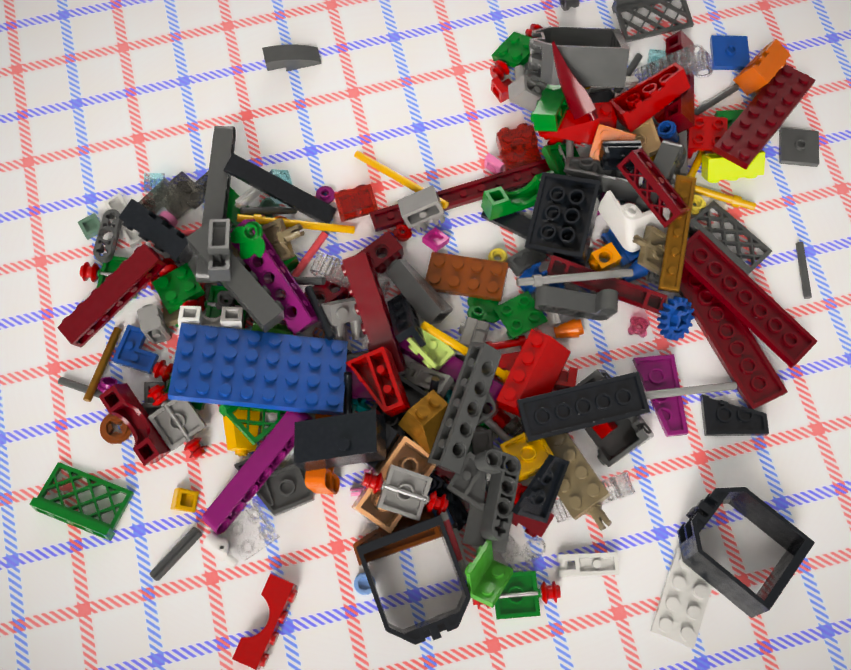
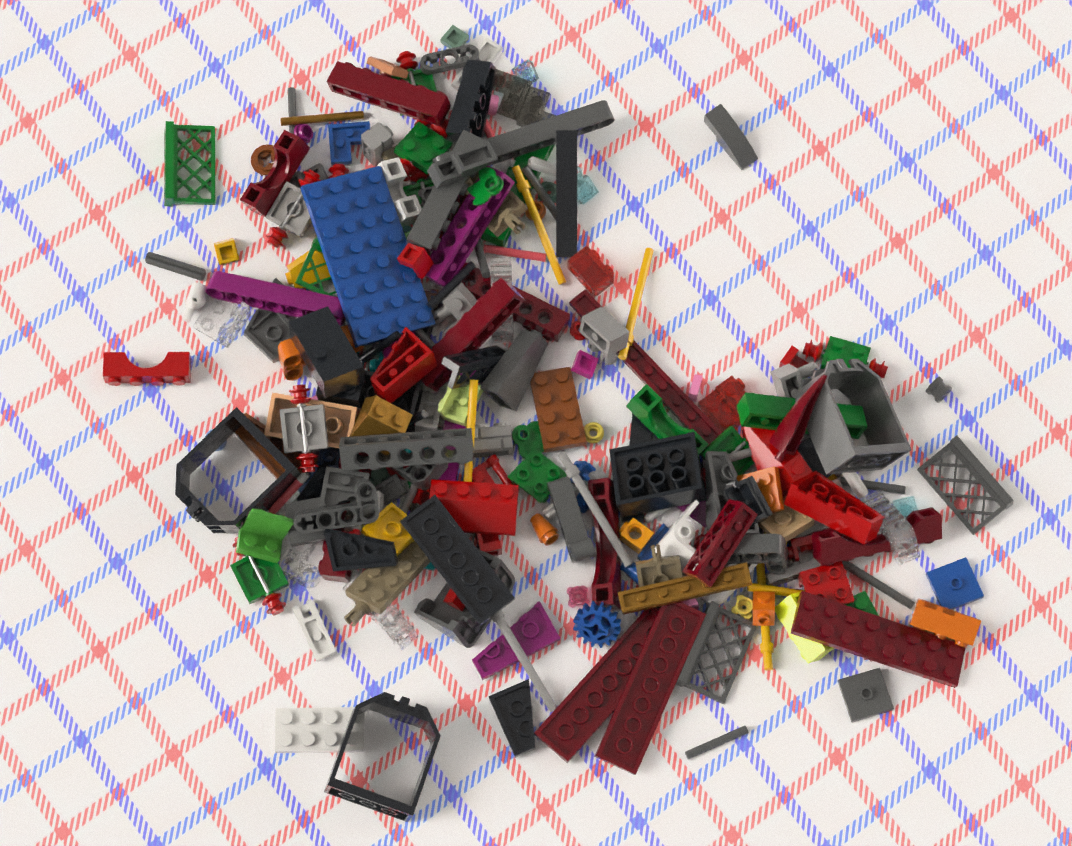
camera: 65 degrees right, 0 degrees up
magenta plate [316,186,335,204] -> none
dark grey plate [505,248,548,277] -> none
blue cone [657,120,679,143] -> none
none -> nougat plate [366,56,409,79]
none -> red panel [397,243,434,279]
none -> orange bracket [753,591,775,626]

